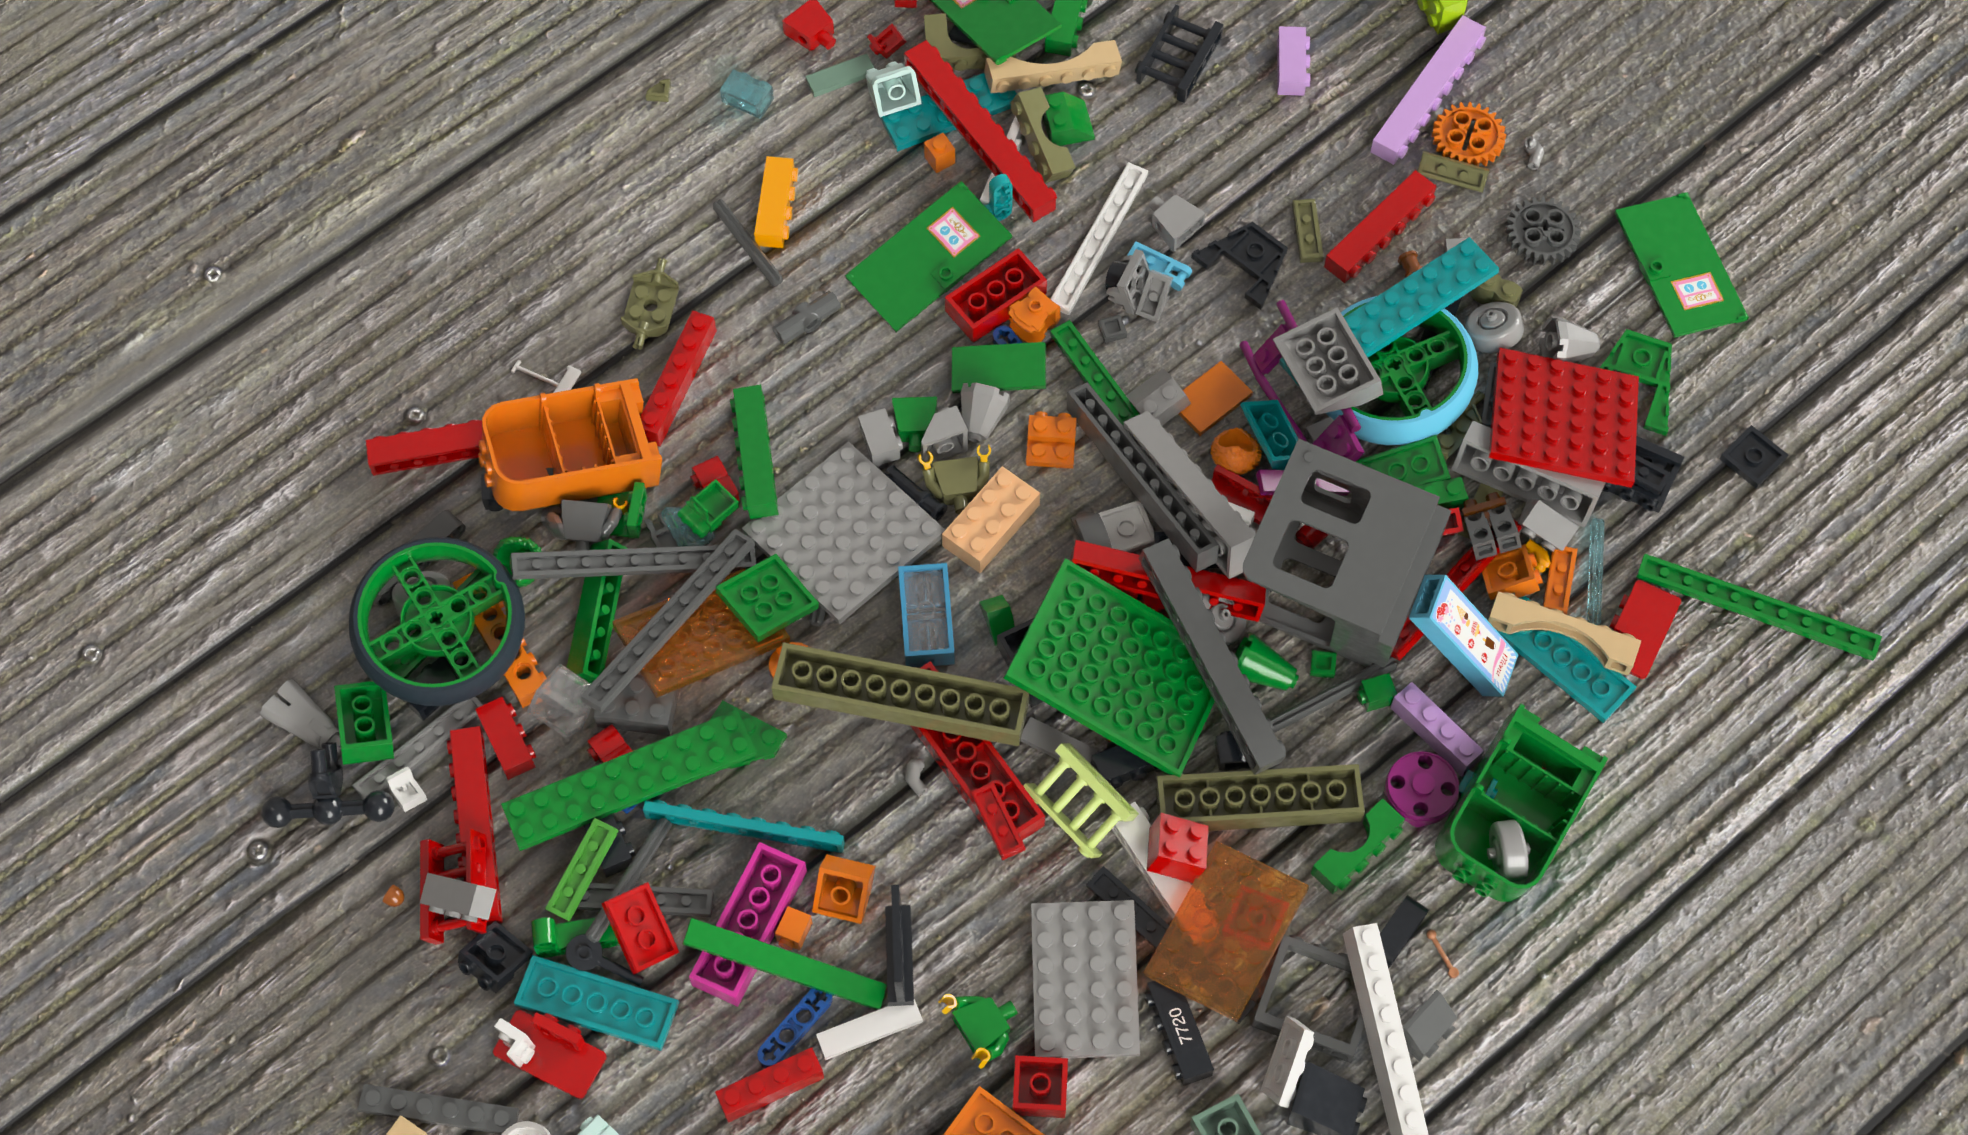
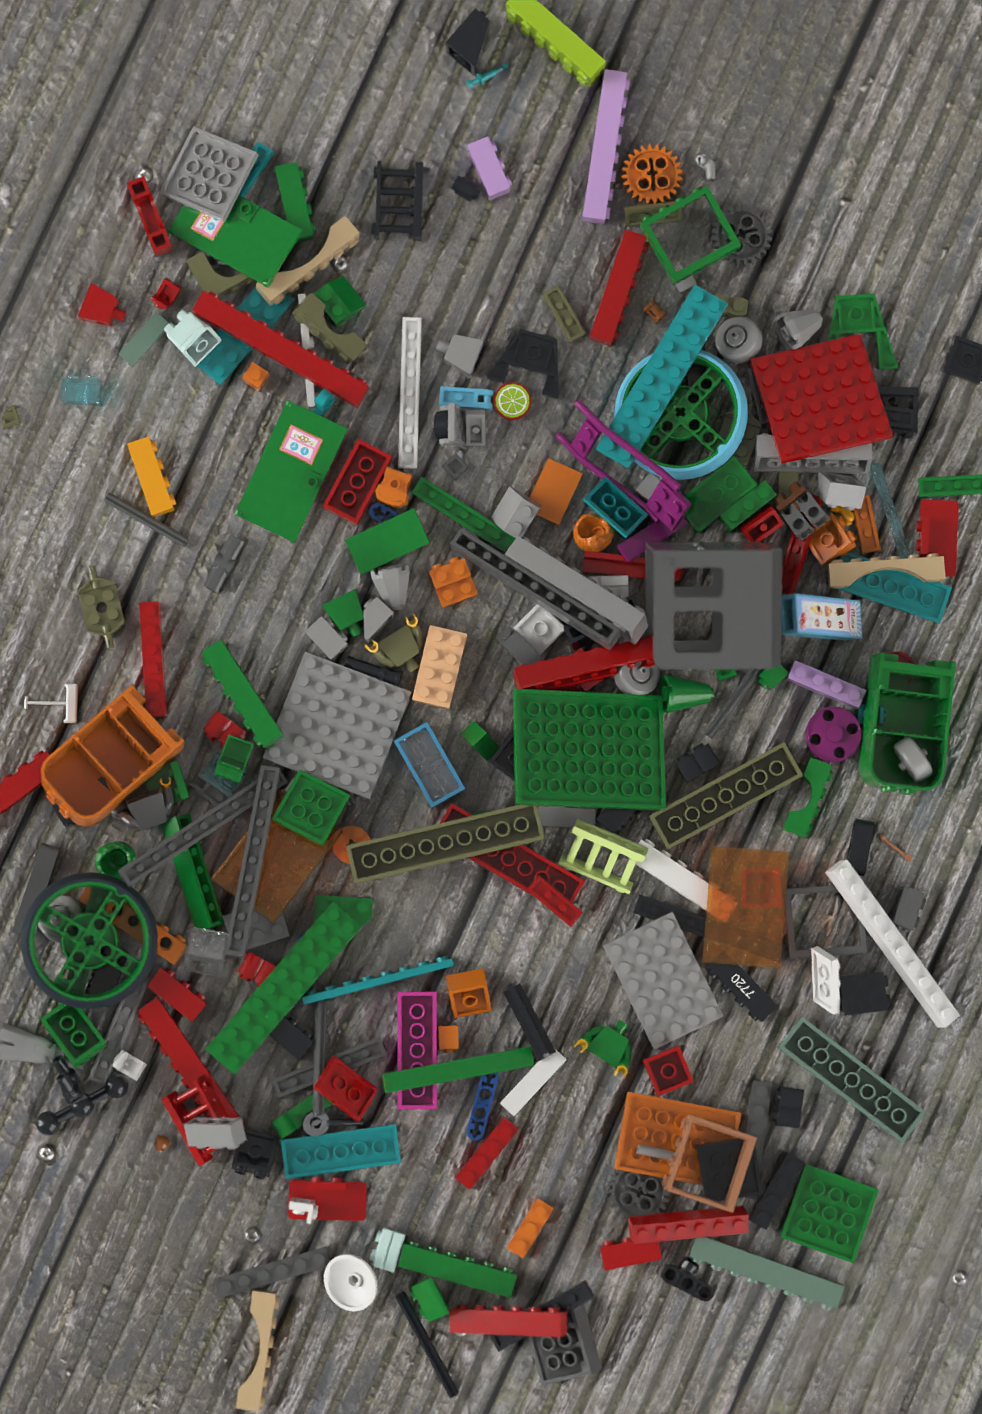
camera: 25 degrees left, 20 degrees up
bright green plate [545,818,619,922] -> none
light grey arm [905,758,928,796] -> none
dark grey brick [1138,538,1286,775] -> none
brick [1147,813,1208,884] -> none
light grey slope [1273,307,1383,415] -> none
green door [1614,192,1749,338] -> none
none -> black brick [451,176,481,202]
none -> lime tile [494,382,531,421]
none -> green window [640,186,741,285]

